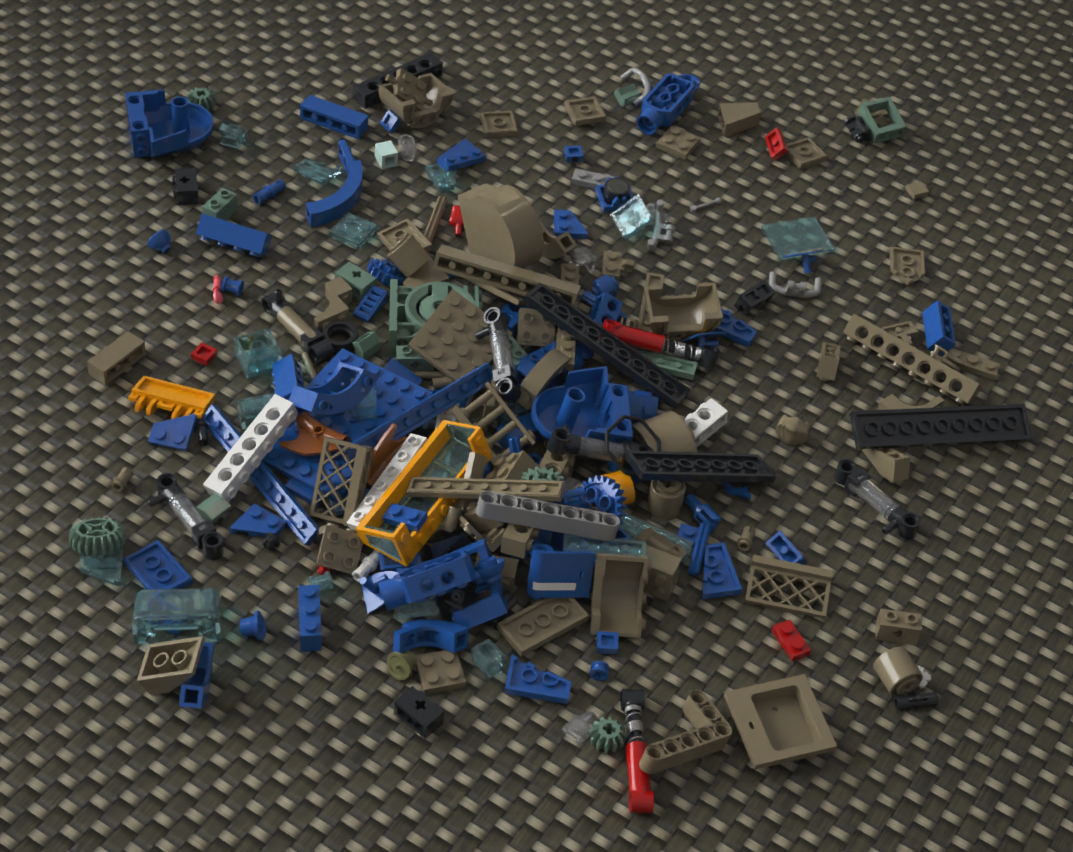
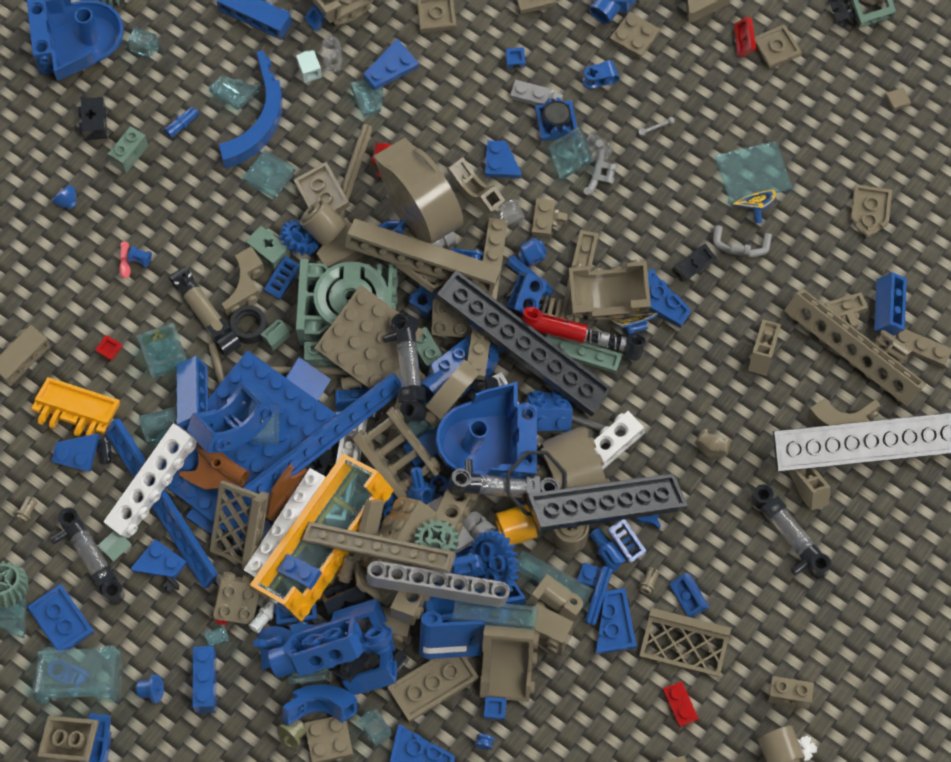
camera: 10 degrees right, 20 degrees up
blue brick [196,214,273,257] -> none
none -> blue piece [582,60,620,90]
none -> slope [607,519,647,563]

